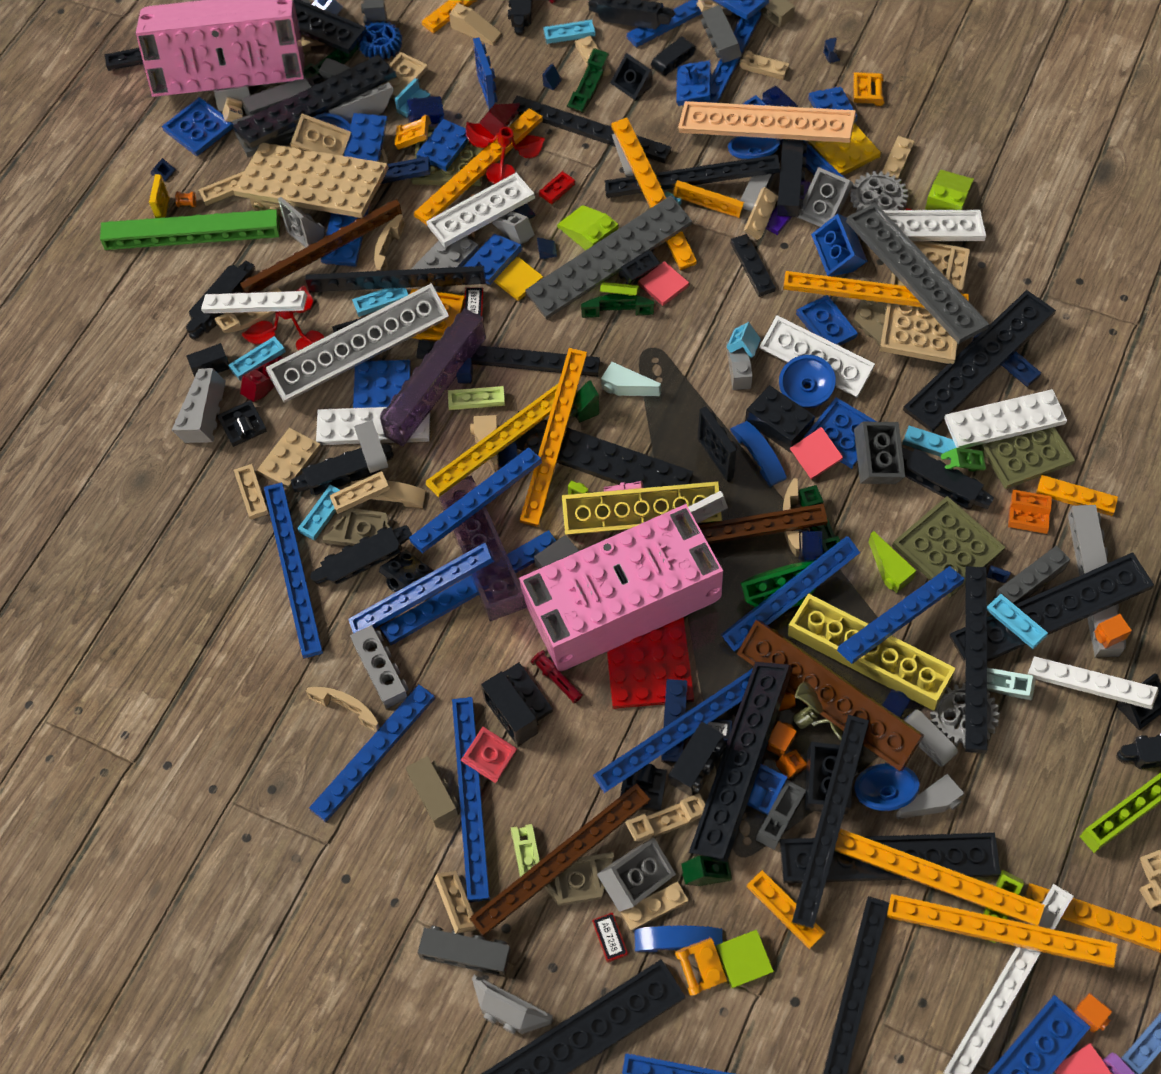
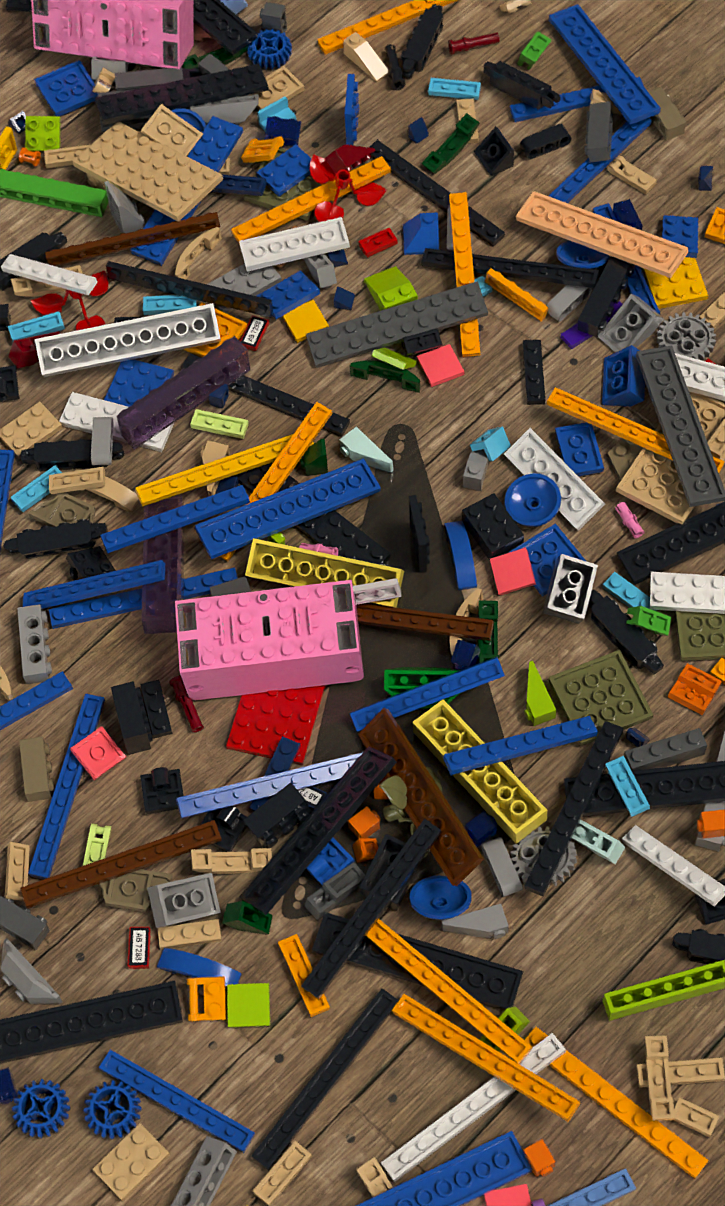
camera: 20 degrees right, 0 degrees up
blue plate [676,60,712,106] -> none
tan plate [744,187,778,240] -> none
none -> lime plate [25,116,61,151]
none -> black plate [140,767,184,815]
none -> blue plate [195,458,381,559]
none -> black pin [385,44,406,90]
none -> blue slope [403,212,439,255]
none -> bright pink pin [615,502,644,539]

